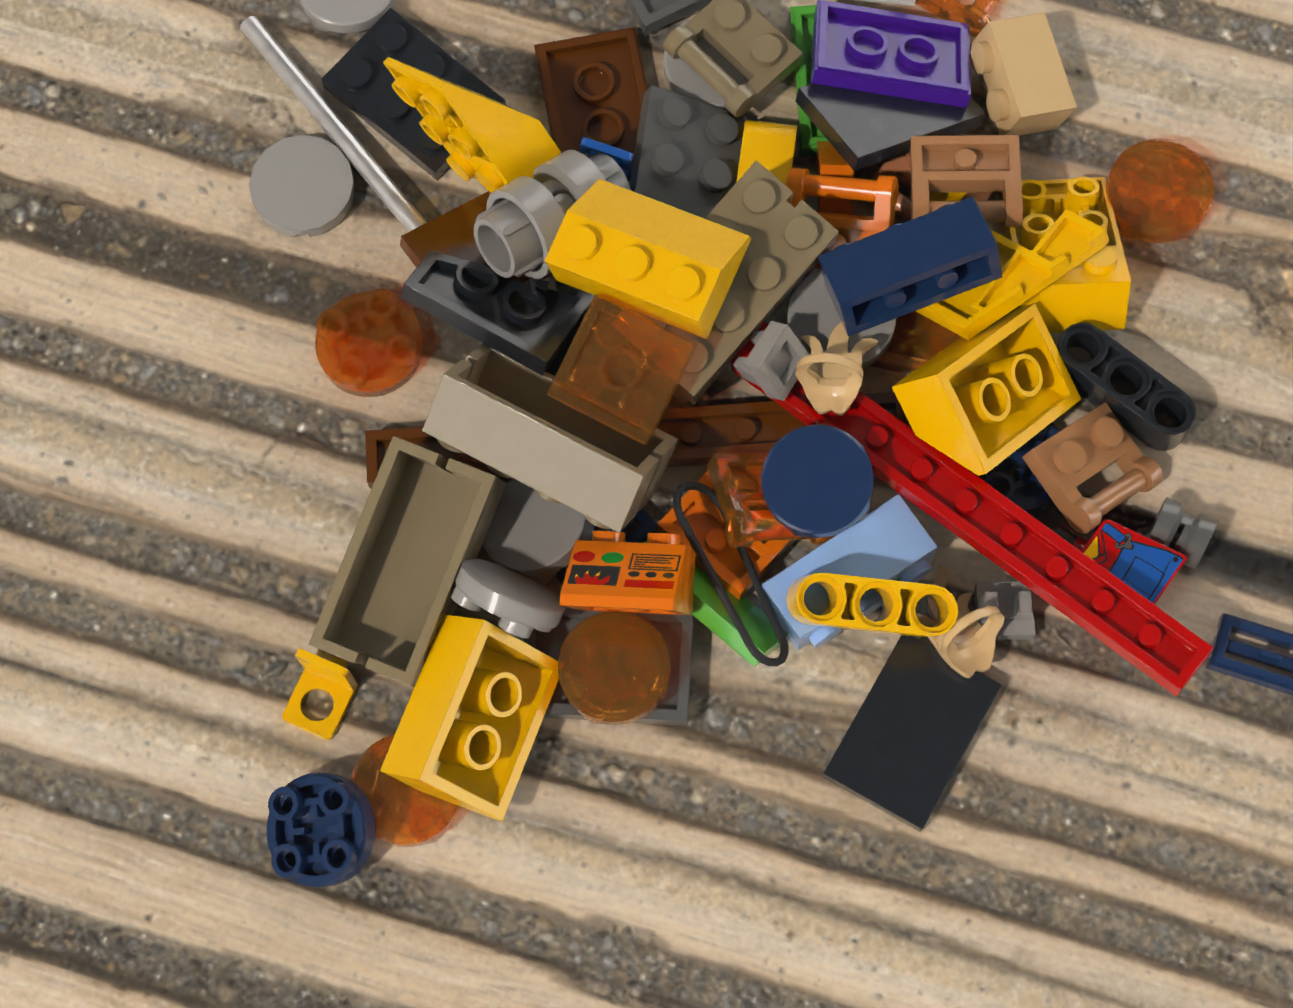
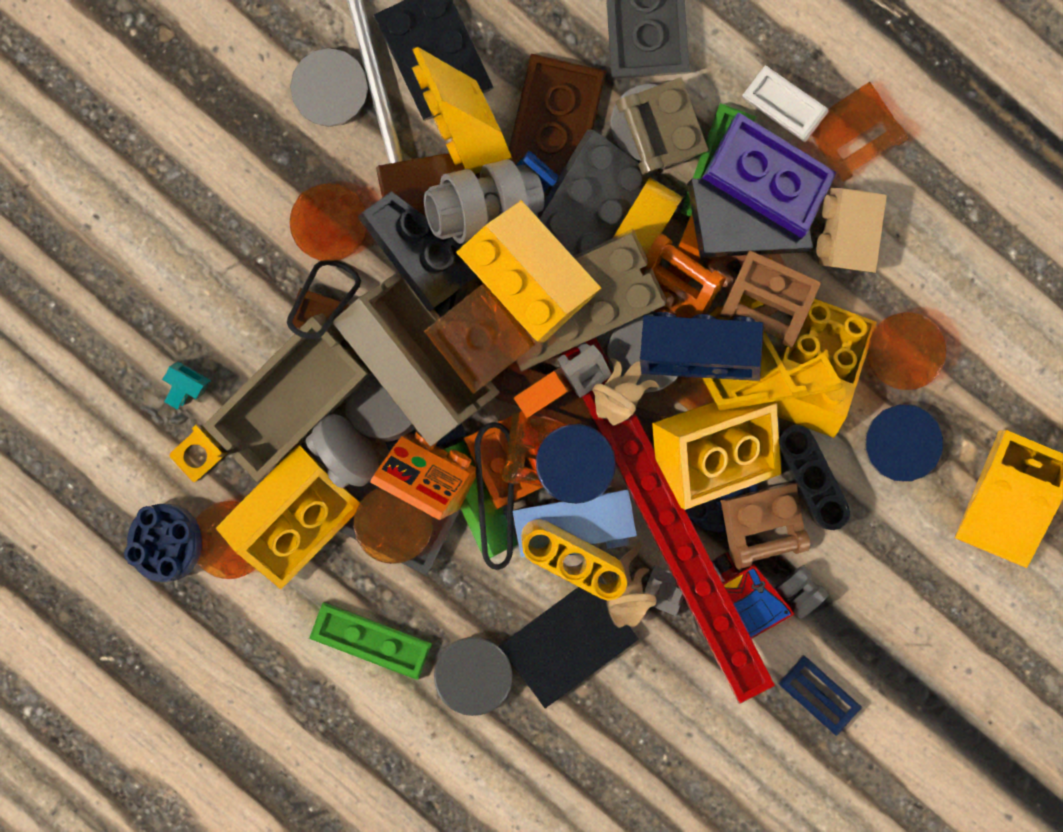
camera: 20 degrees right, 15 degrees up
none -> teal tile [162,361,211,410]
none -> black piece [287,260,361,339]
none -> bright green tile [309,602,432,680]
none -> dark grey tile [434,637,512,716]
none -> orange piece [514,368,573,418]
none -> dark blue tile [865,405,943,482]

